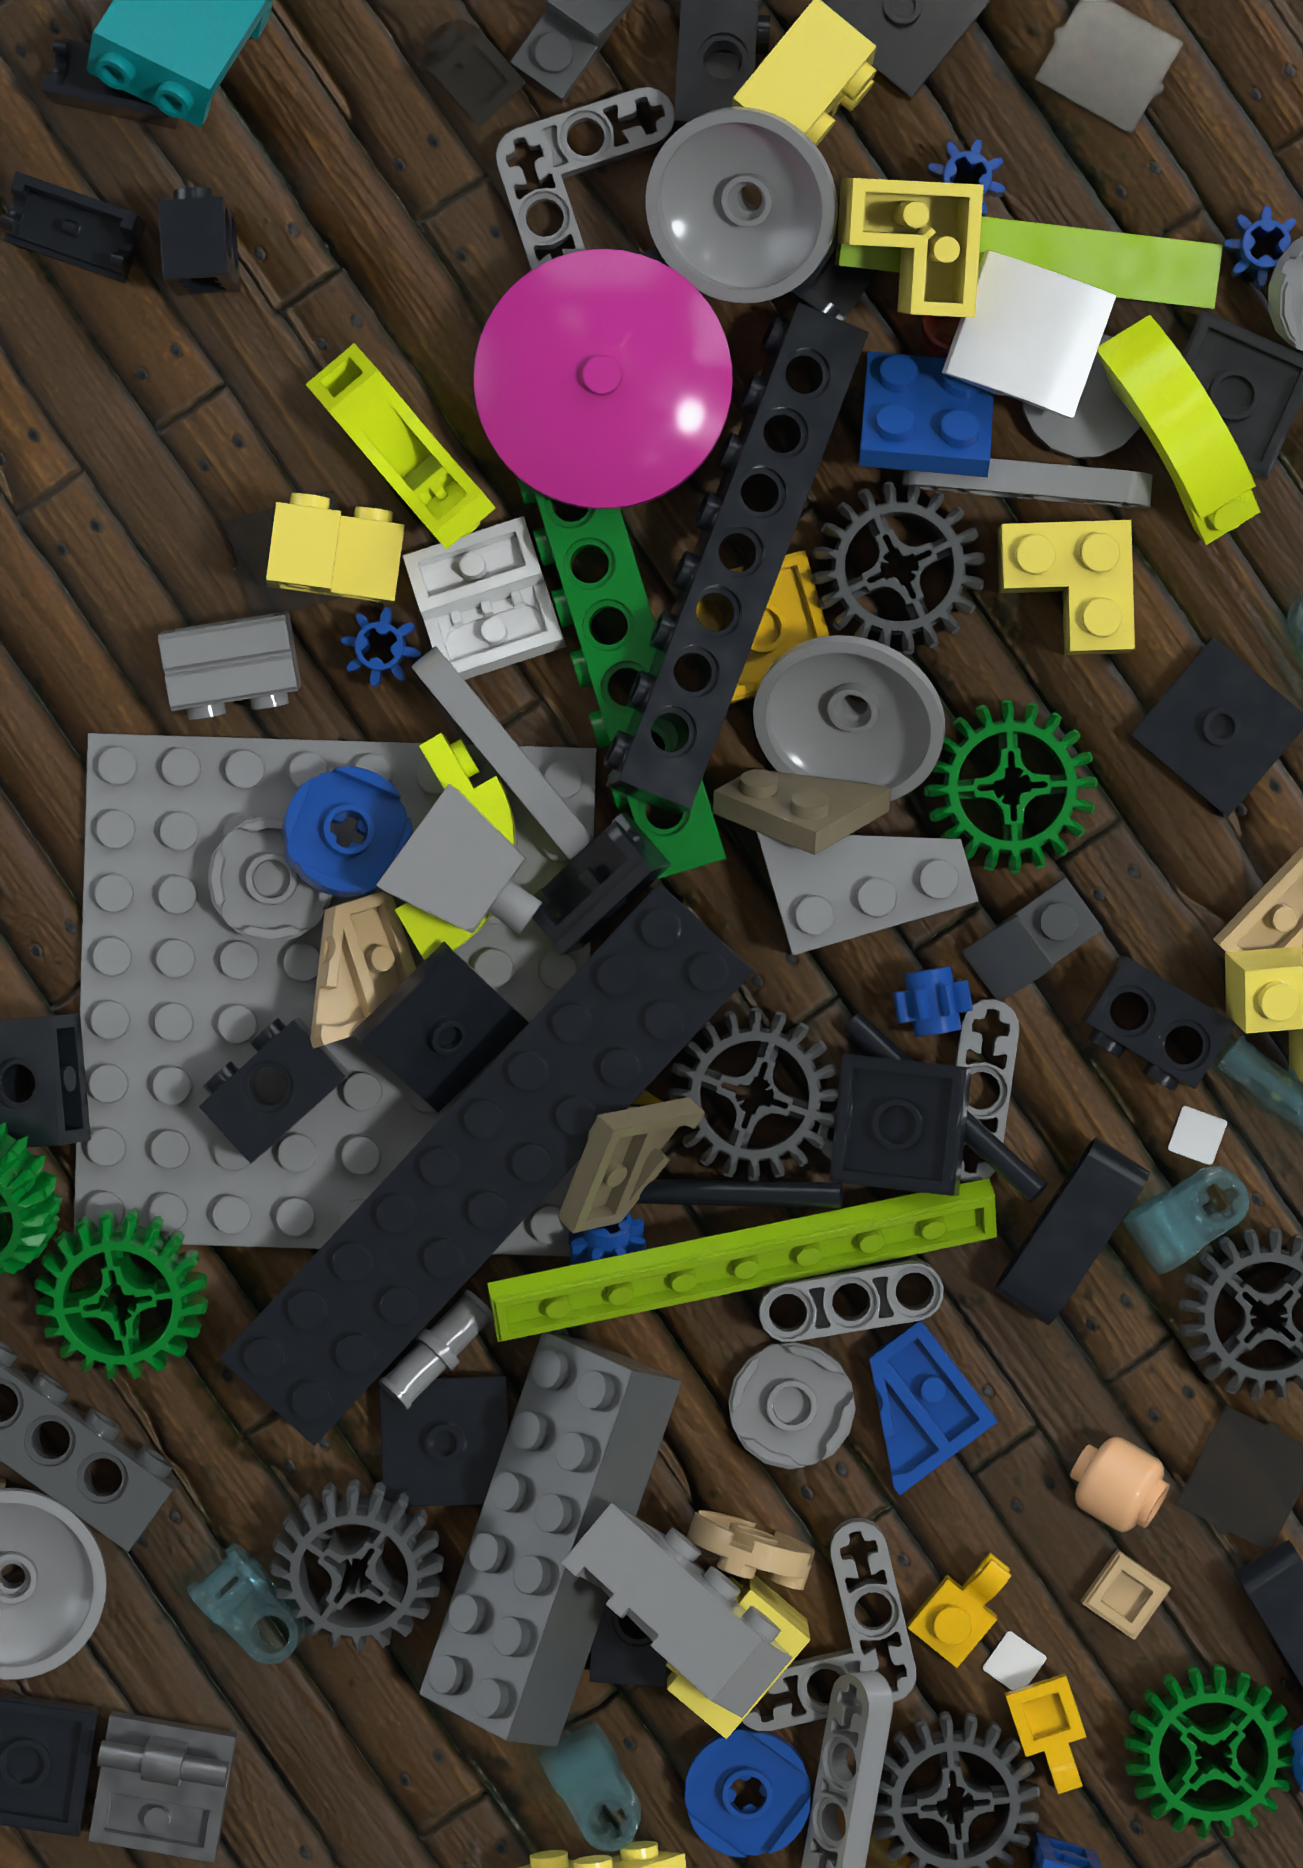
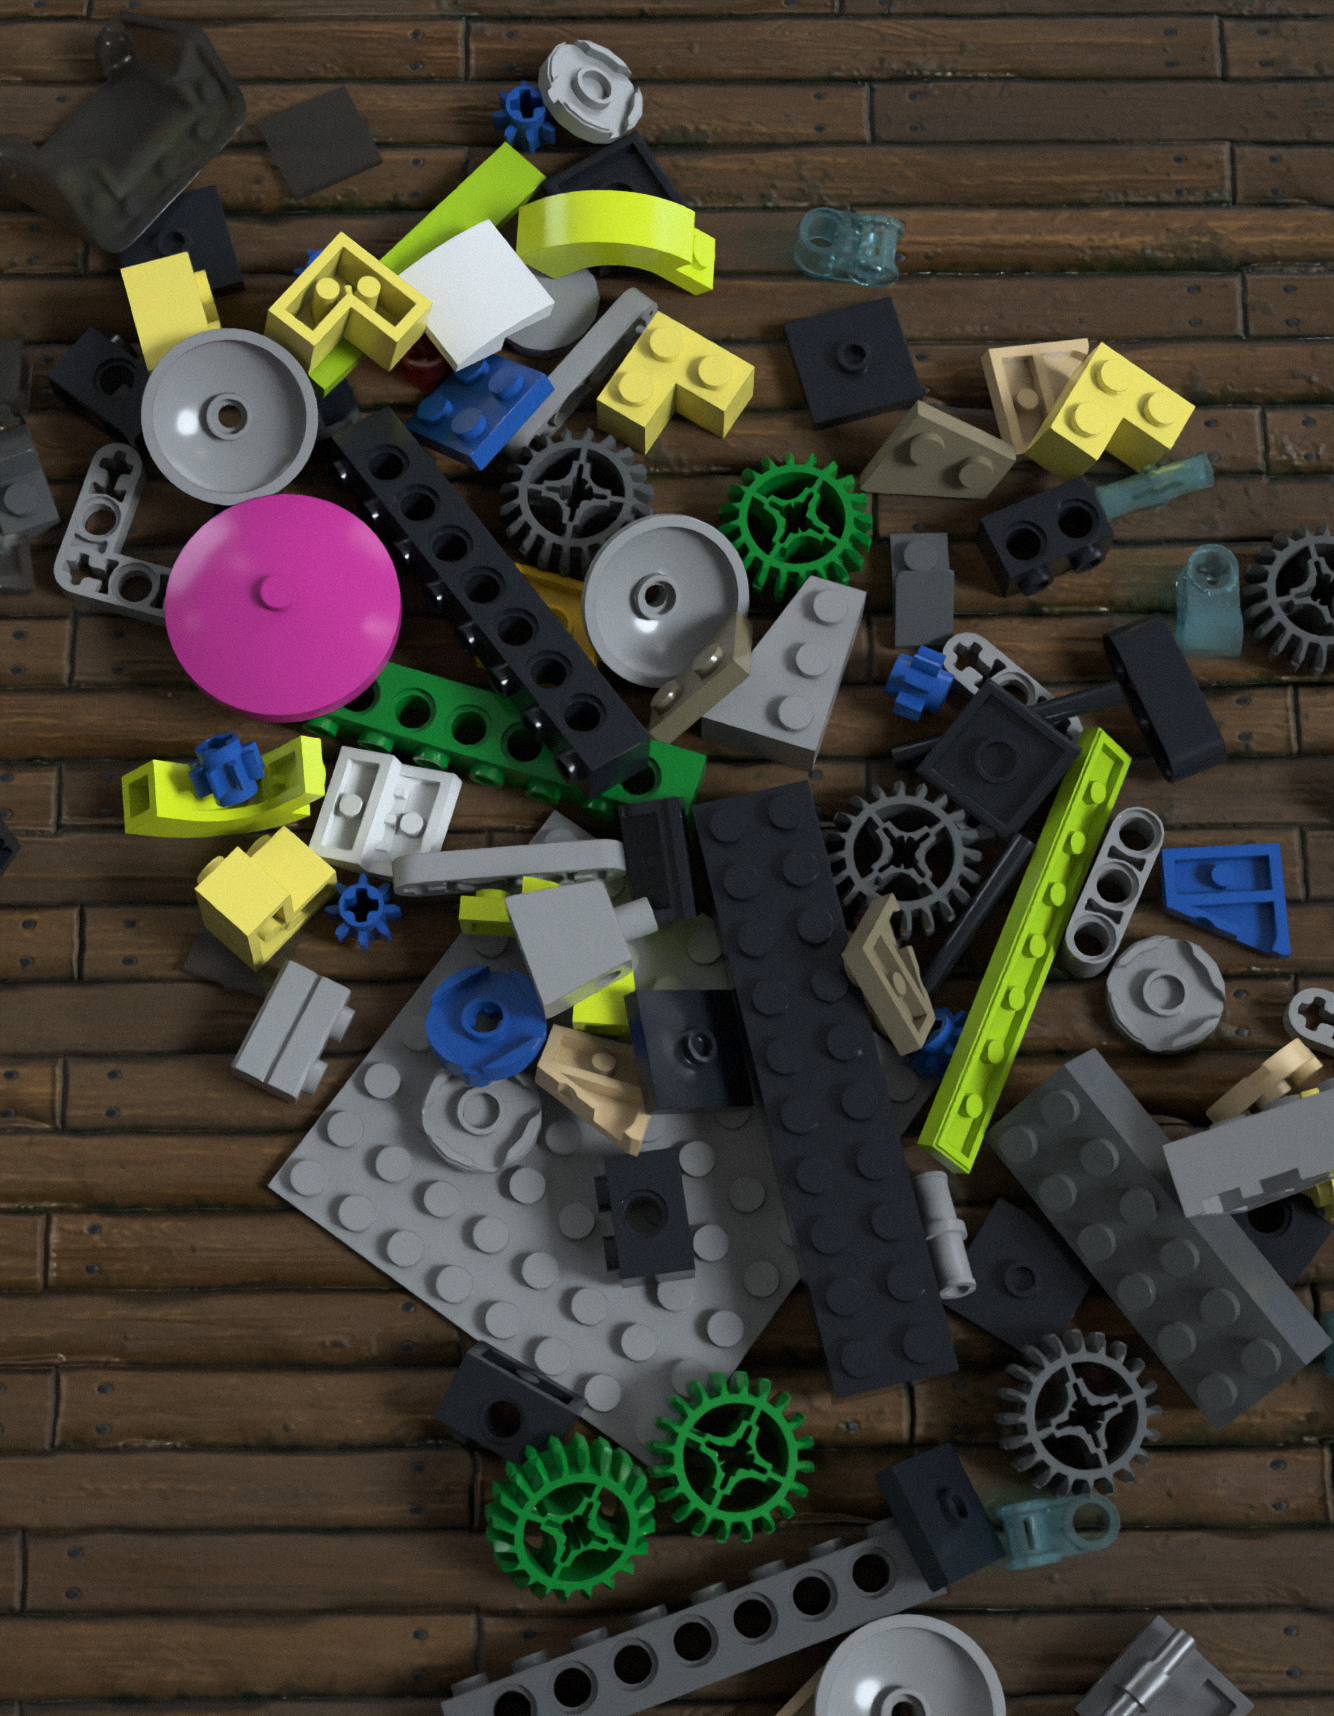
camera: 55 degrees left, 15 degrees down
white sticker [1168,1106,1227,1165] -> none
none -> blue gear [188,732,265,807]
none -> dark tan wing [860,400,1016,499]
none -> black plate [875,1441,1008,1593]

